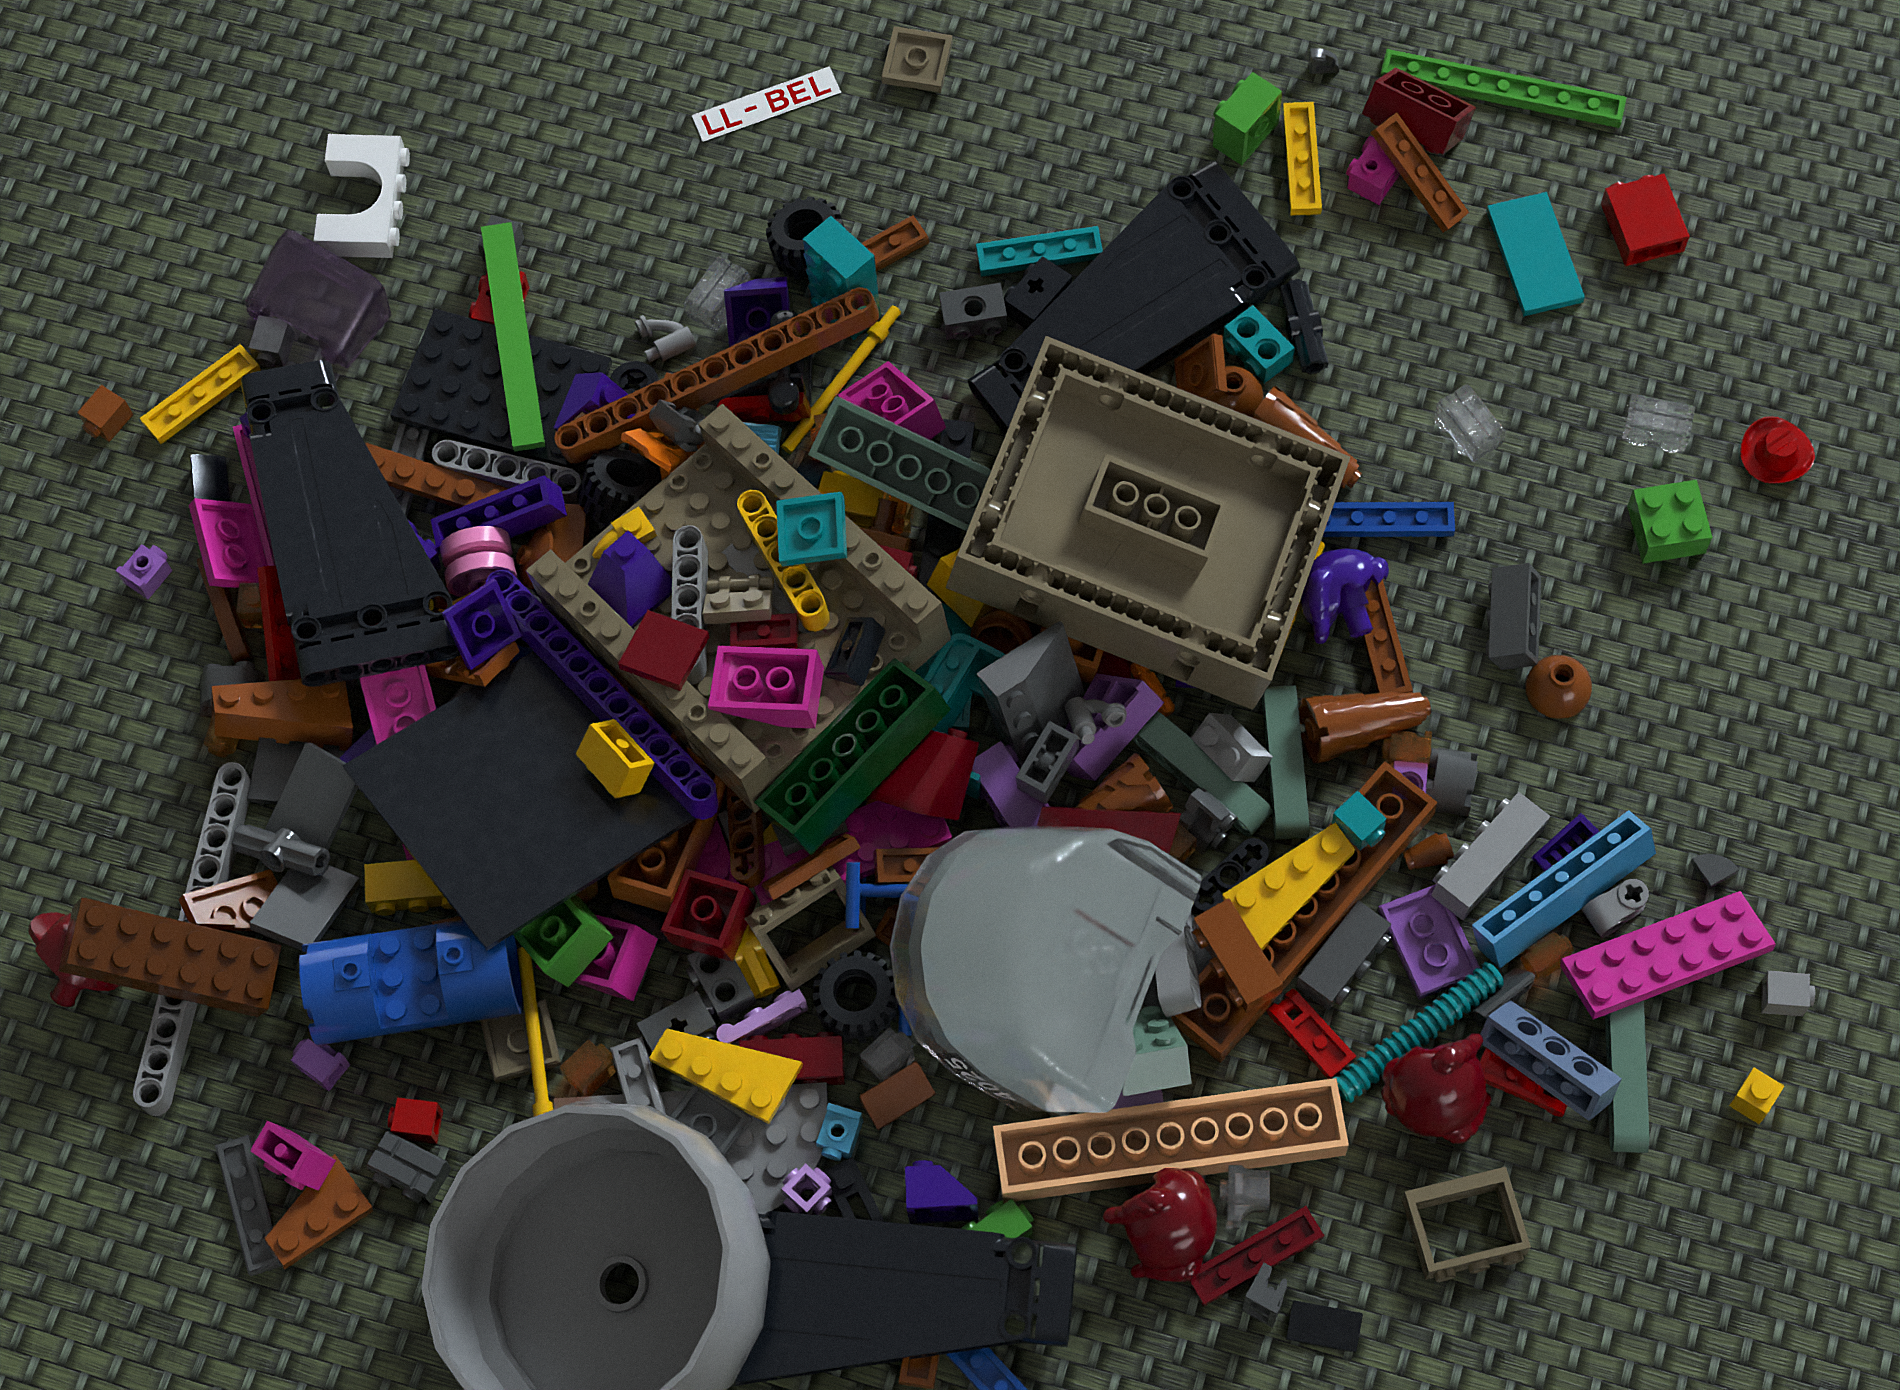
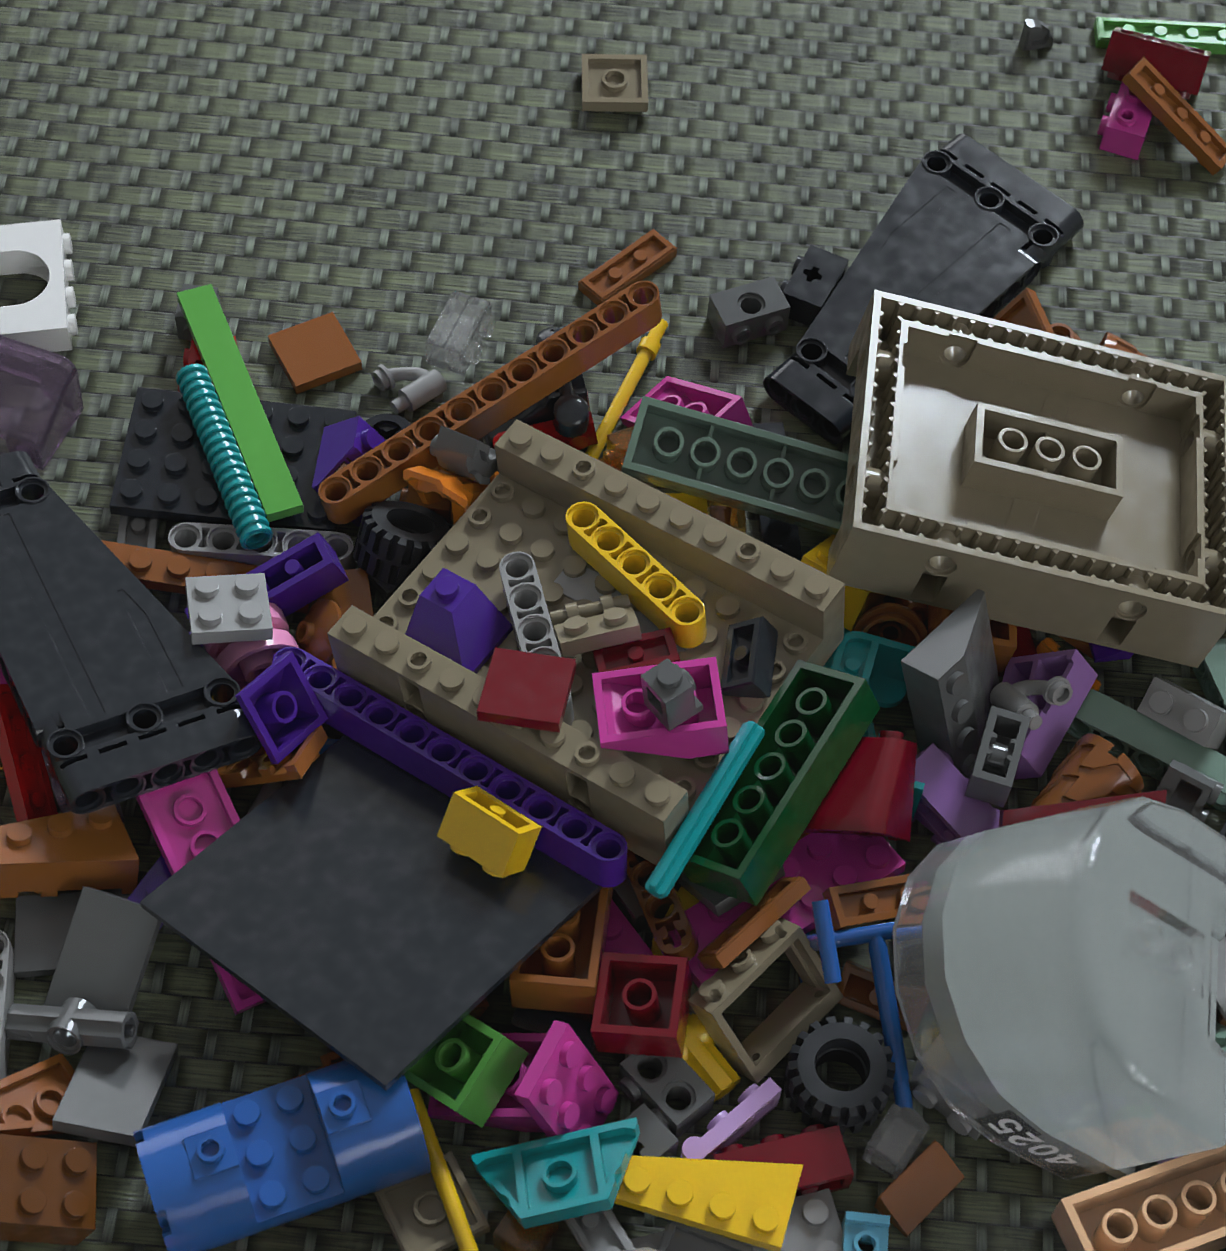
camera: 20 degrees left, 10 degrees down
yellow brick [364,860,453,916] -> none
yellow plate [592,506,657,559] -> none
white sticker [692,66,841,142] -> none
dark purple slope [724,277,790,347] -> none
black tyre [766,197,845,281] -> none
teal plate [776,492,847,567] -> none
teal brick [803,216,881,340] -> none
teal plate [976,226,1103,277] -> none
bright green brick [1212,72,1282,165] -> none
teal brick [1223,305,1295,384] -> none
black piece [1280,279,1328,375] -> none
yellow plate [1283,102,1322,216] -> none
none -> teal piece [176,364,273,550]
none -> light grey plate [185,573,273,645]
none -> dark orange tile [268,312,362,394]
none -> teal wing [472,1117,640,1229]
none -> dark pink plate [514,1020,619,1137]
none -> dark grey brick [640,658,703,731]
none -> teal axle [645,720,765,899]

